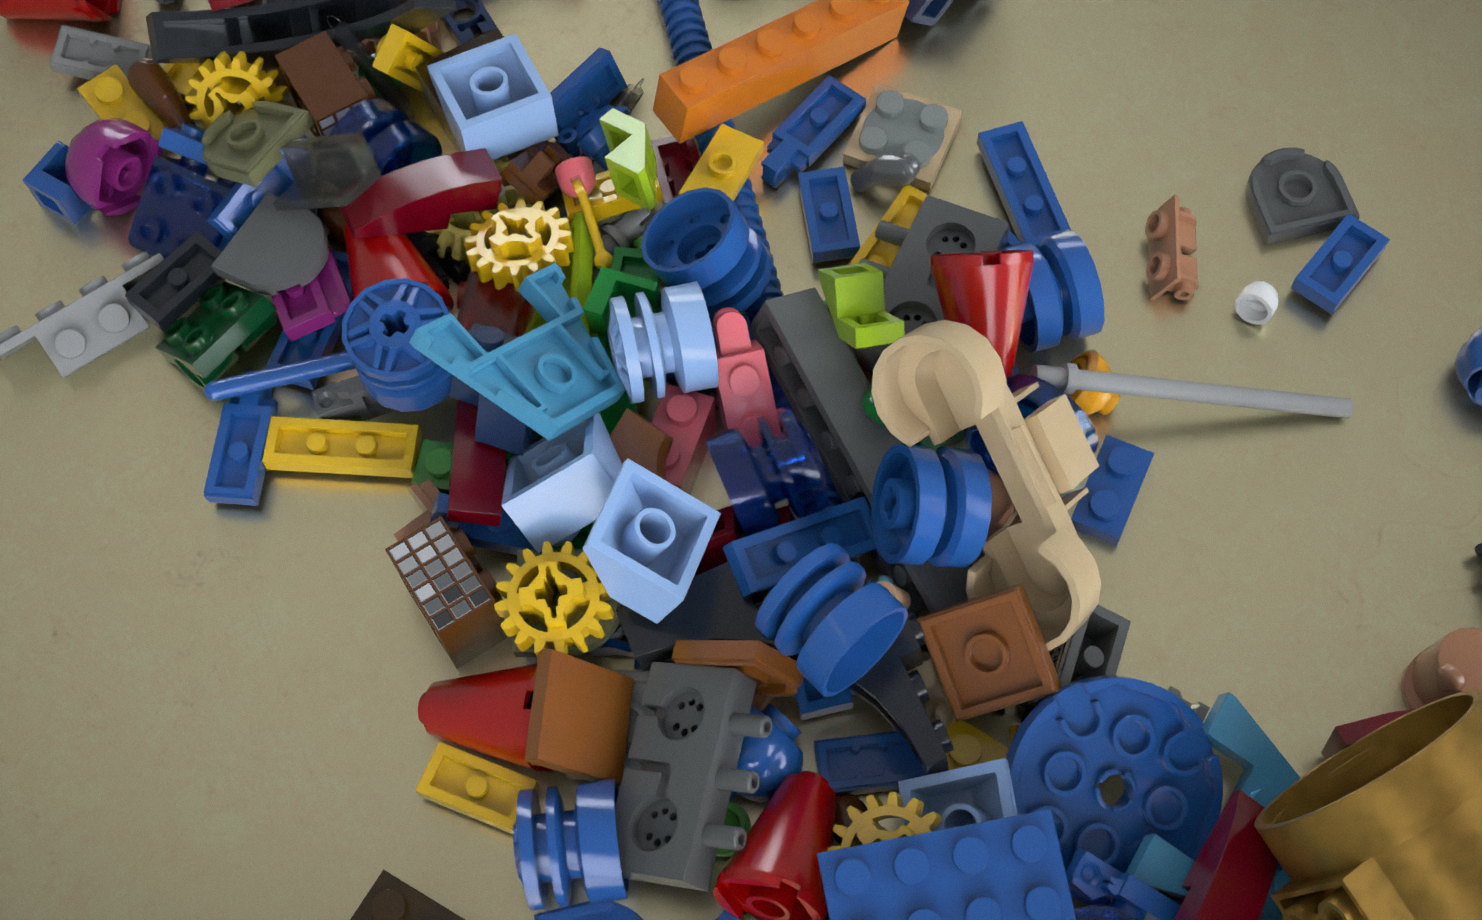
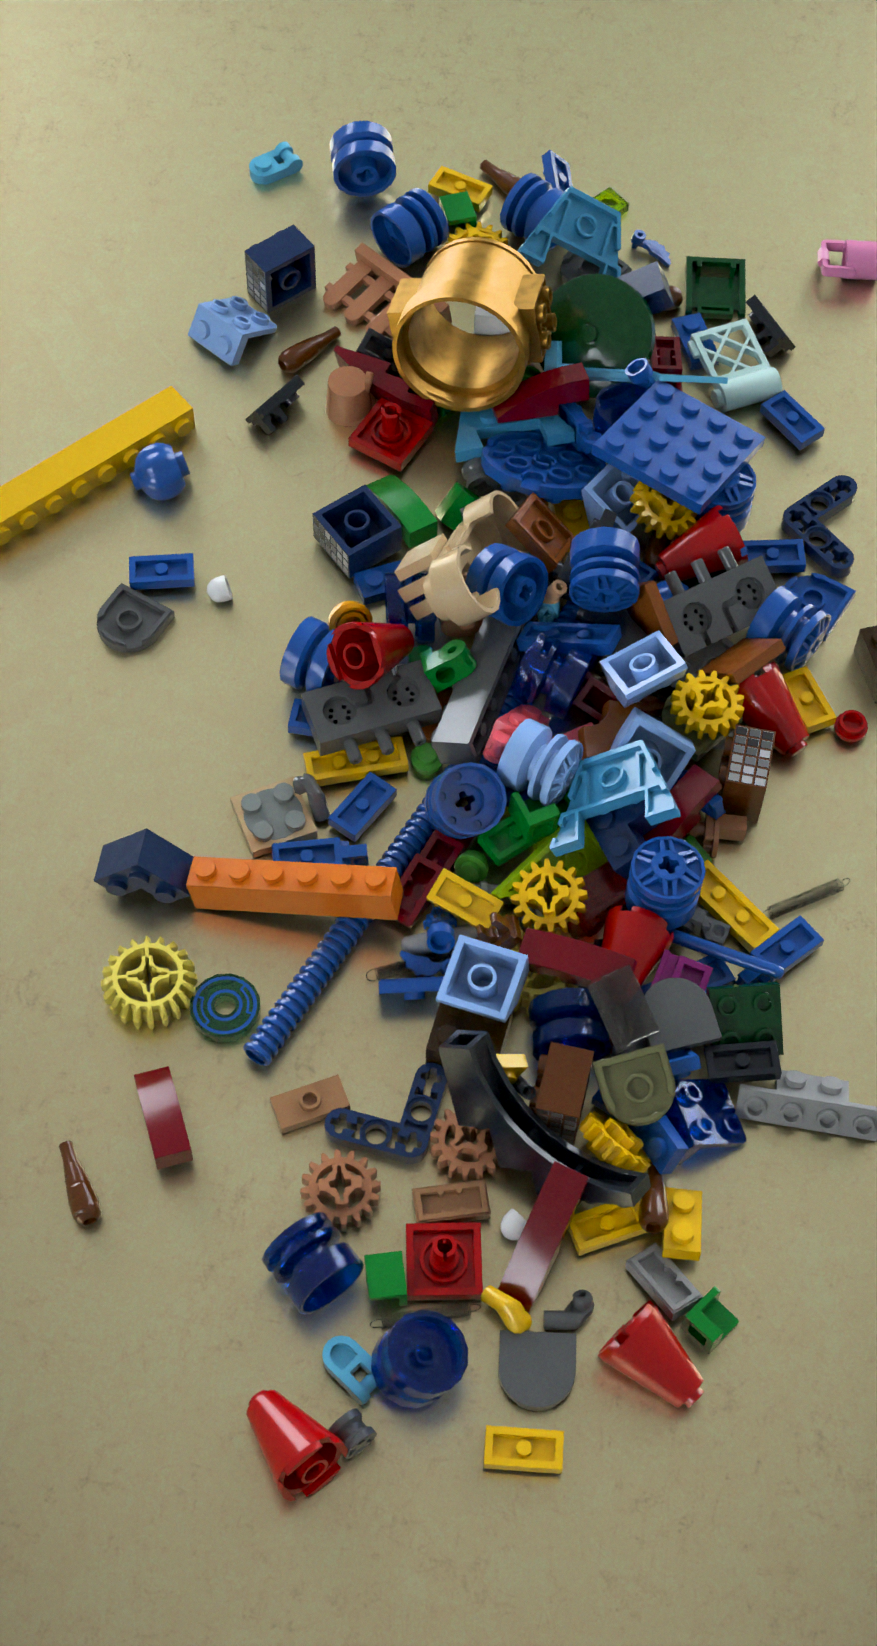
camera: 140 degrees left, 5 degrees down
blue panel [23,141,91,226] -> none
magenta cylinder [65,118,162,216] -> none
hinge [555,156,613,269] -> none
lime slope [599,108,657,211] -> none
yellow plate [679,124,764,202] -> none
lime slope [818,263,905,349] -> none
blue plate [977,121,1071,248] -> none
light grey bar [1030,363,1354,418] -> none
nougat hinge [1145,194,1199,301] -> none
none -> dark blue brick [312,484,402,579]
none -> red plate [348,397,434,472]
none -> green slope [366,474,438,549]
none -> green panel [435,481,481,530]
none -> green panel [681,1286,739,1354]
none -> piece [763,878,850,919]
none -> red plate [834,710,868,742]

